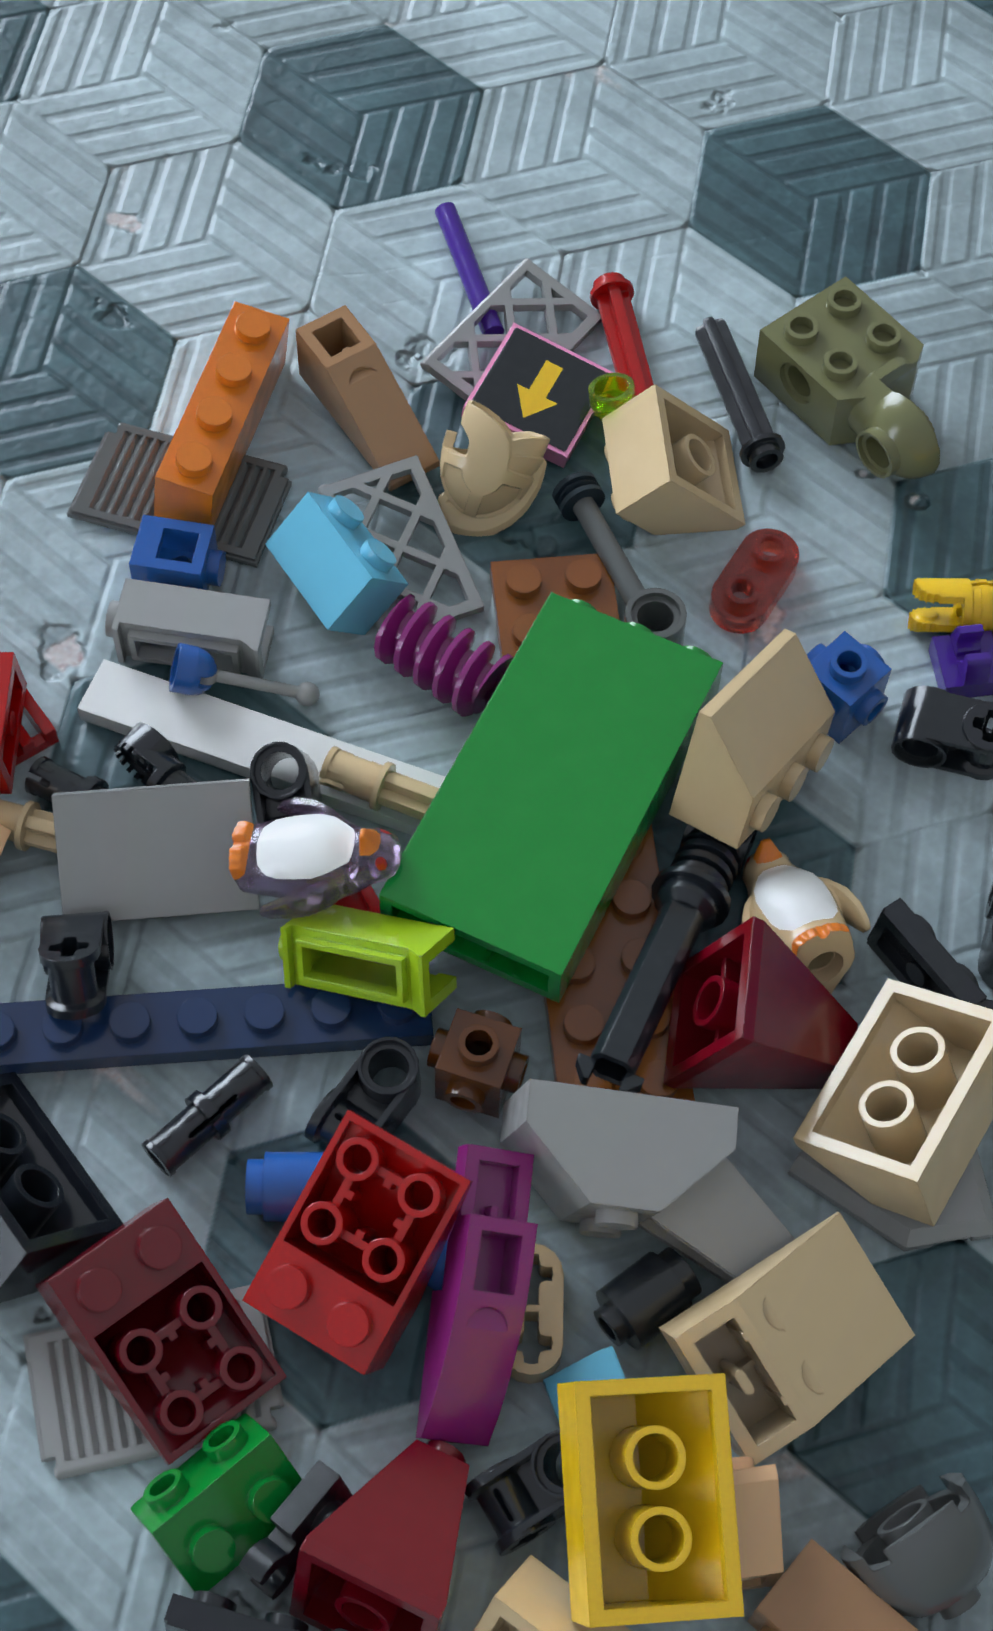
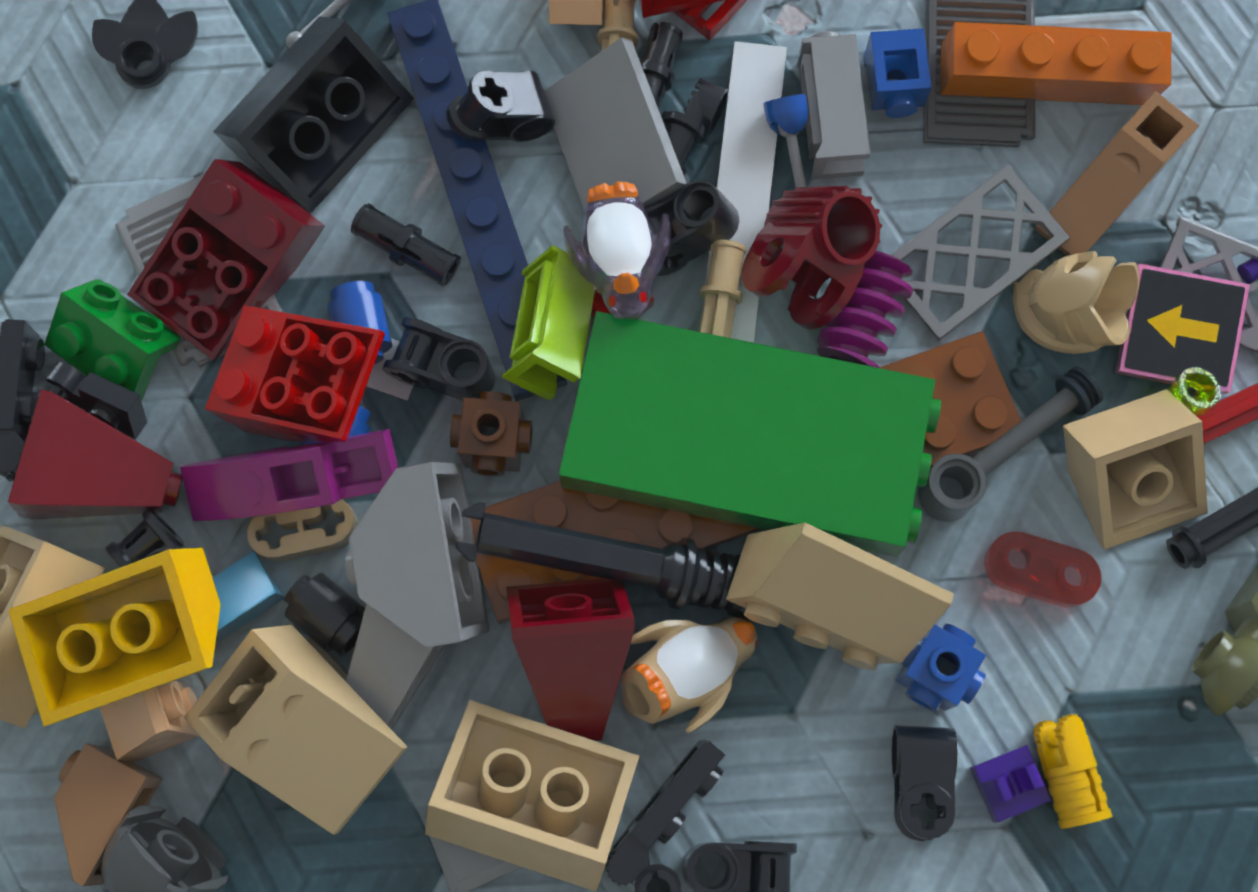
camera: 80 degrees right, 15 degrees up
medium azure brick [265,492,409,635] -> none
none -> dark red piece [741,186,883,330]

